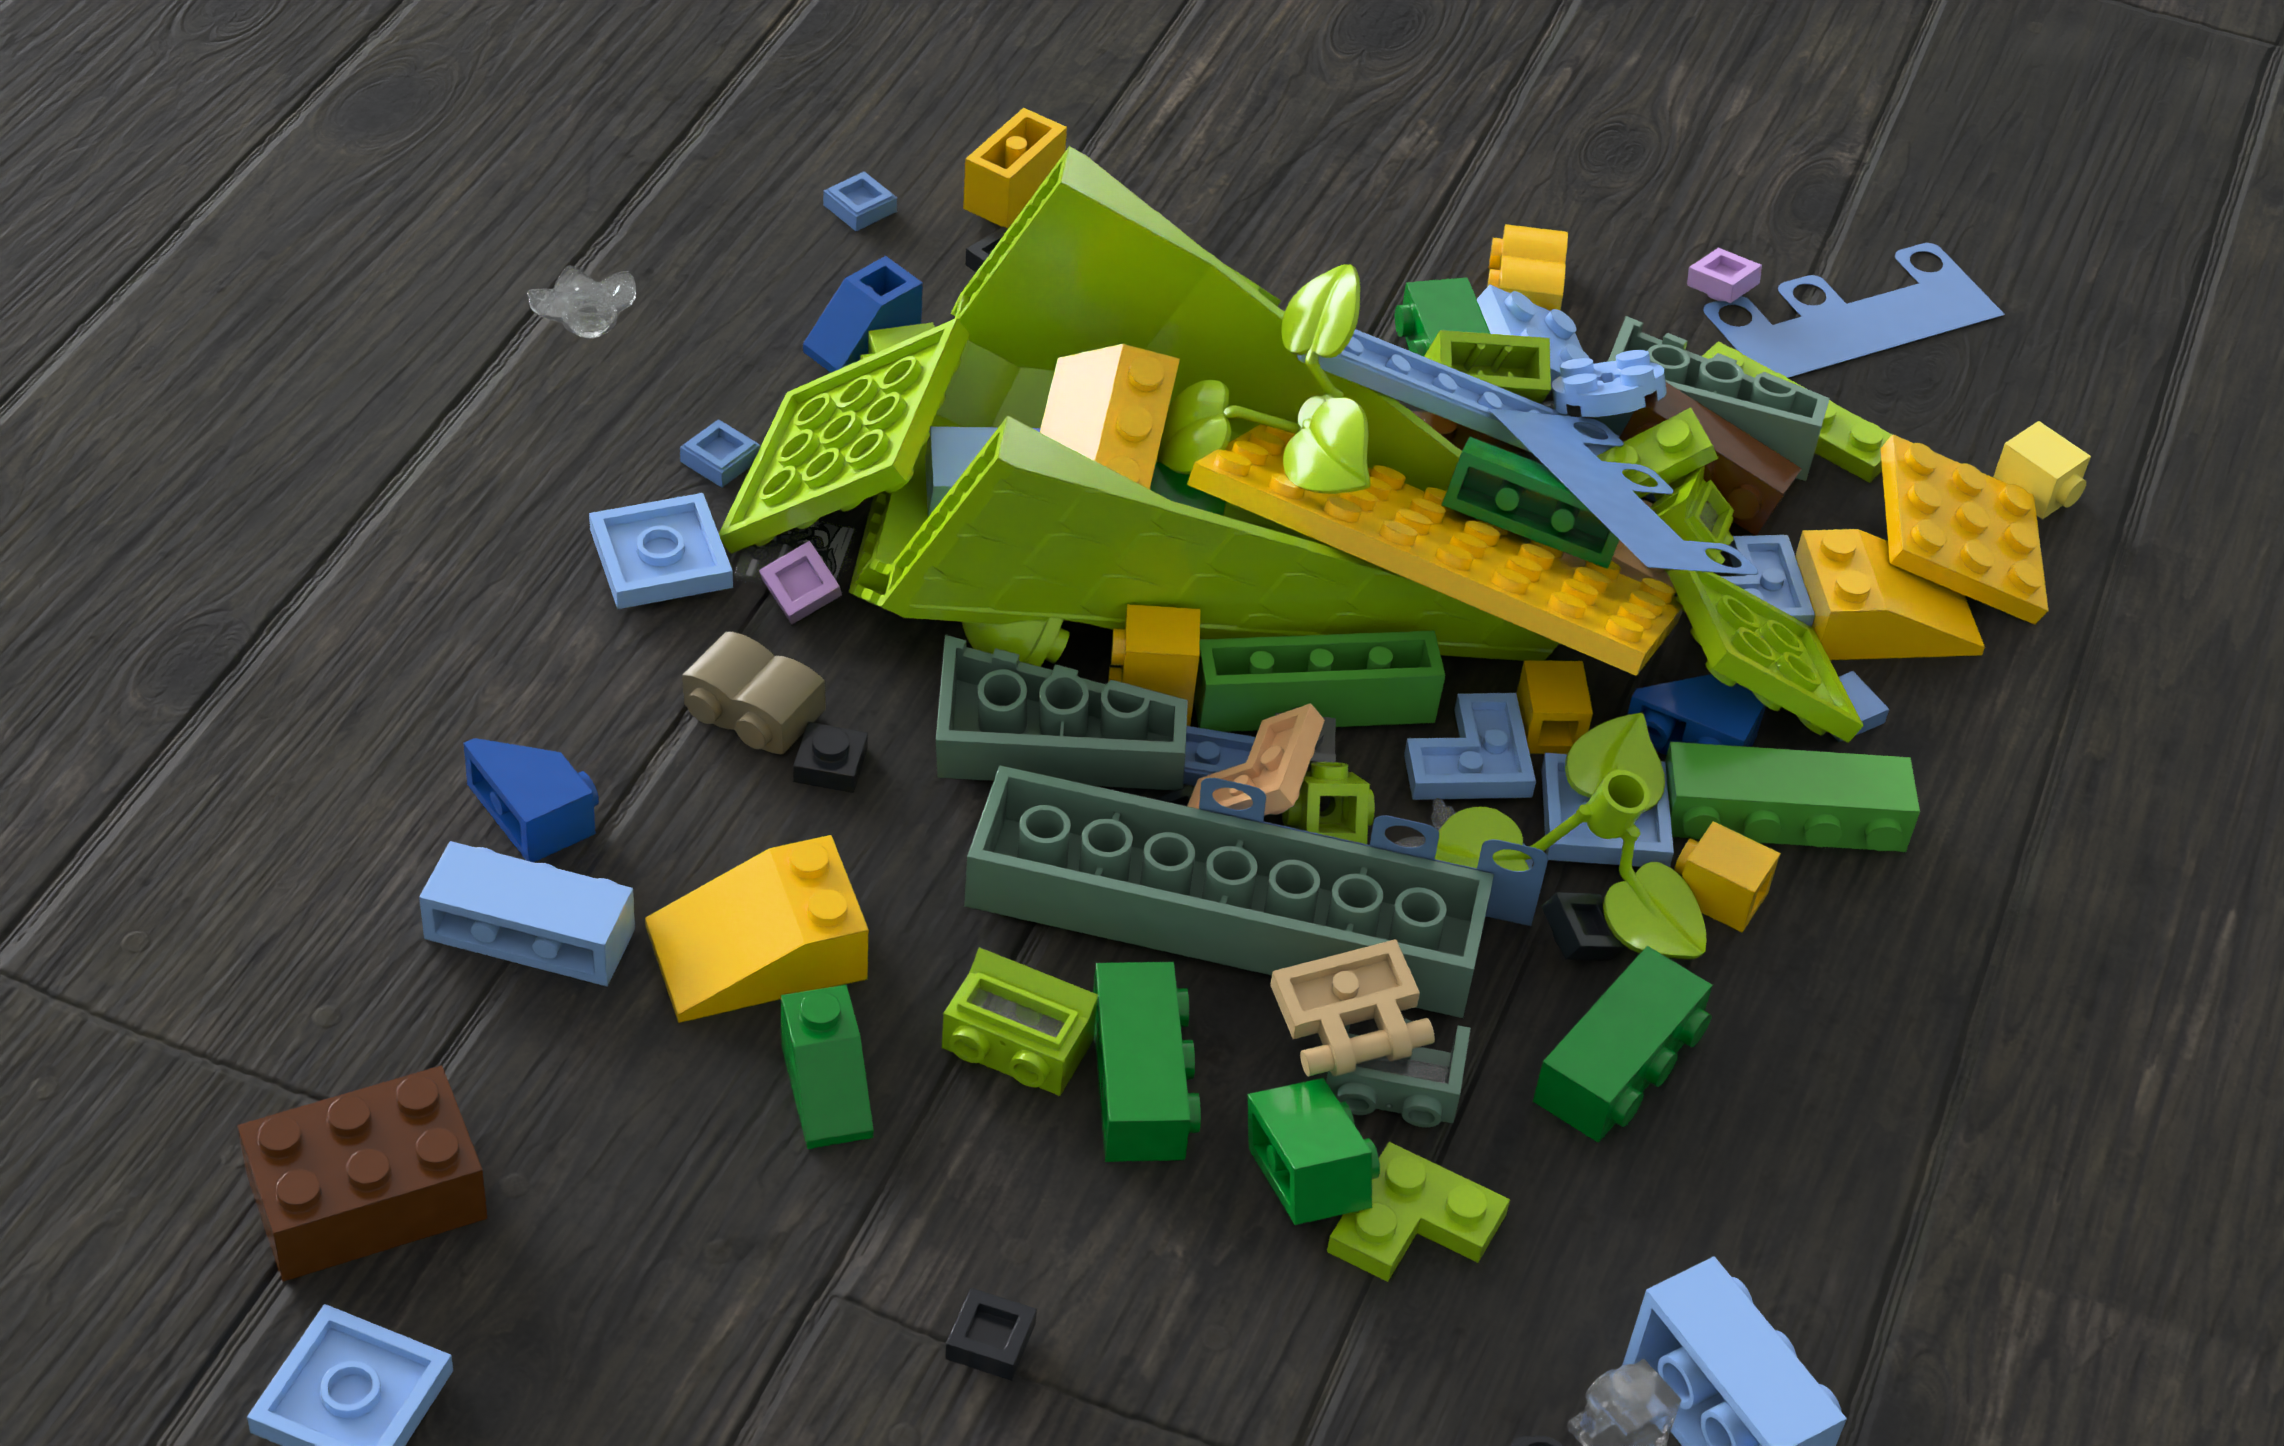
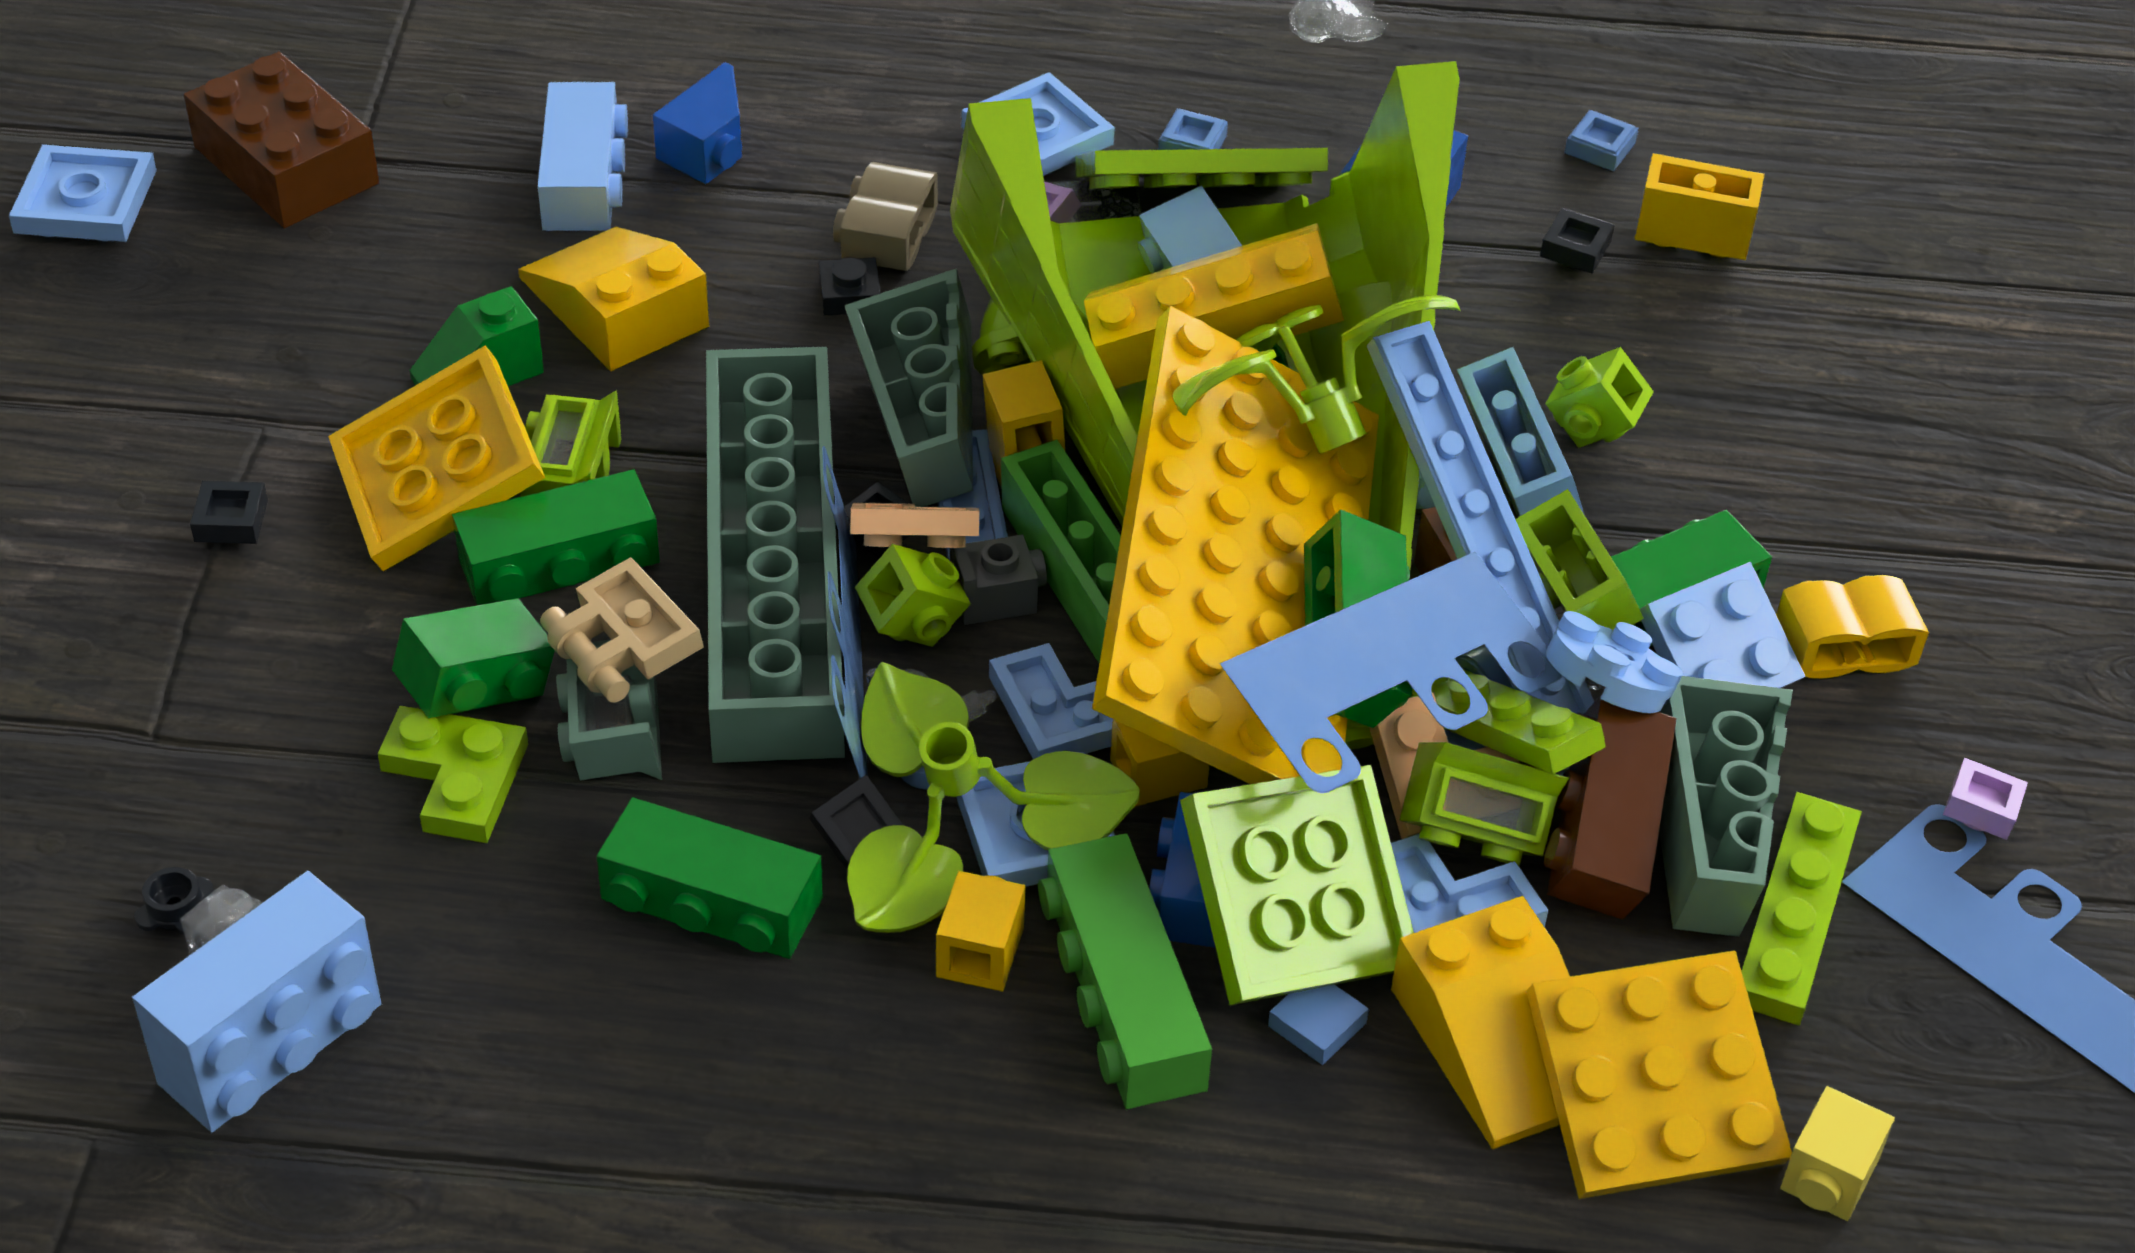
camera: 75 degrees right, 0 degrees up
none -> yellow plate [328,345,545,571]

